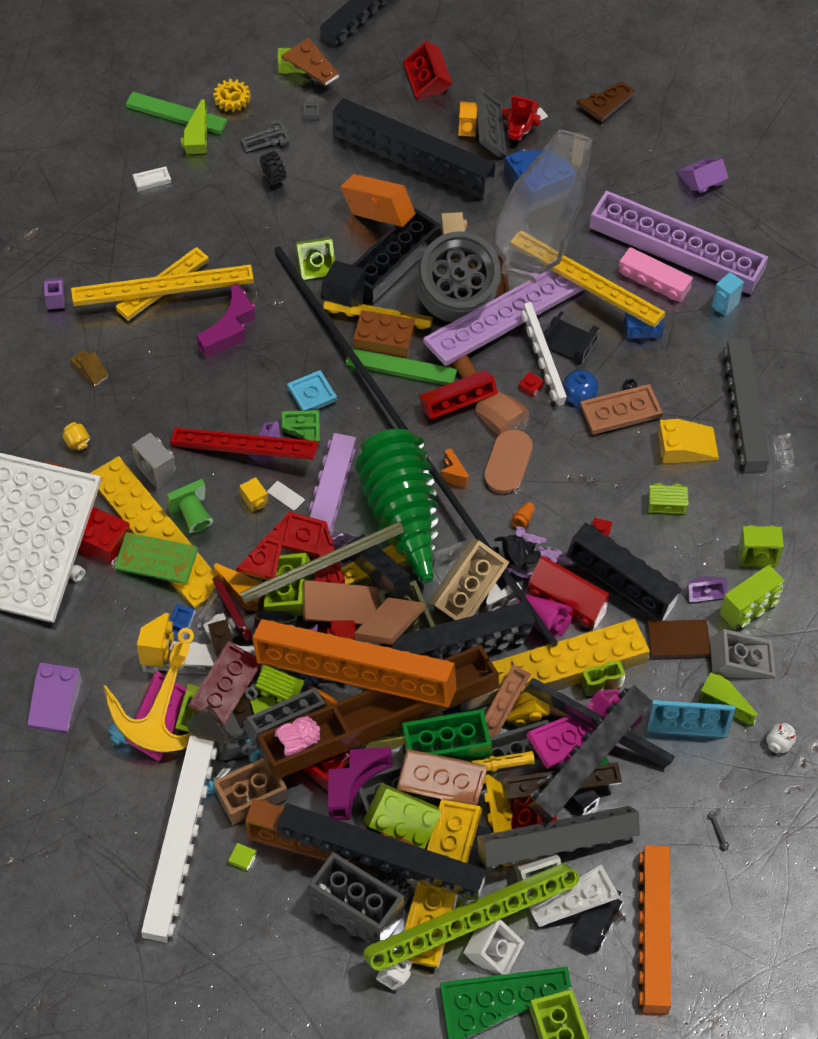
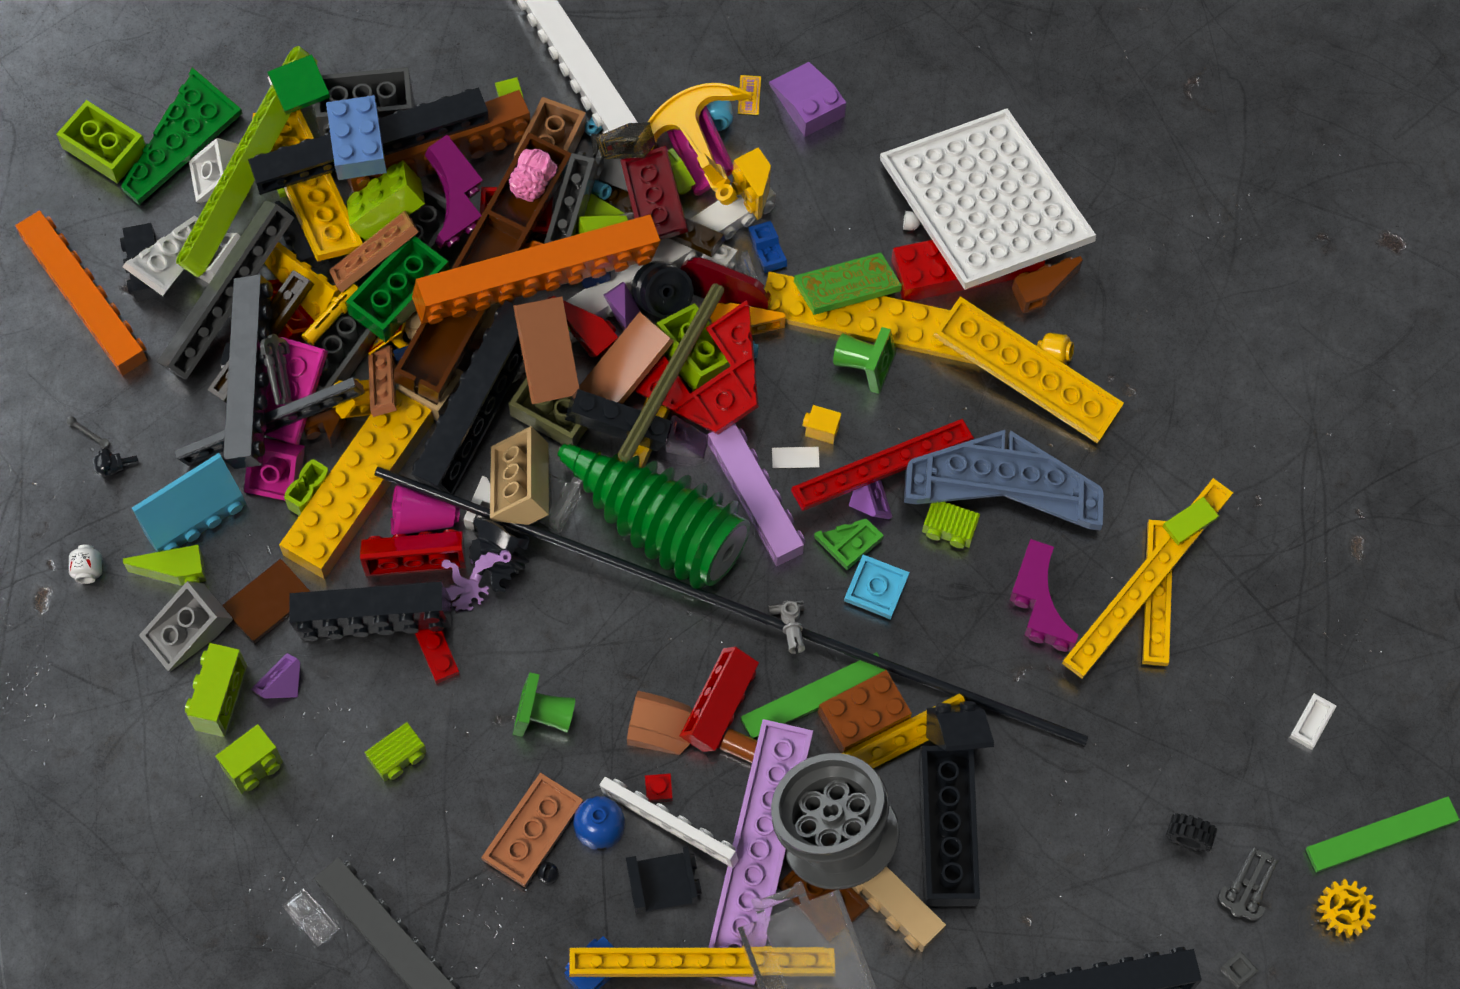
camera: 140 degrees right, 10 degrees up
medium lavender slope [44,277,65,309] -> none
pearl gold slope [70,349,108,385] -> none
light grey brick [132,432,176,490] -> none
lime slope [181,99,207,154] -> none
lime slope [295,237,335,280] -> none
orange brick [340,174,416,227] -> none
orange slope [440,448,469,488] -> none
nougat tile [484,430,533,494] -> none
orange cone [511,502,535,528] -> none
yellow slope [658,419,719,463] -> none
none -> black piece [93,448,138,477]
none -> dark grey piece [260,334,292,405]
none -> green tile [267,54,330,115]
none -> medium blue brick [326,95,387,180]
none -> bright green plant [512,672,575,737]
none -> yellow sticker [738,75,761,115]
none -> light grey pin [768,600,805,654]
none -> sand blue wing [904,430,1103,531]
none -> lime brick [922,502,980,548]
none -> yellow plate [933,296,1124,443]
none -> lime tile [1162,497,1219,545]

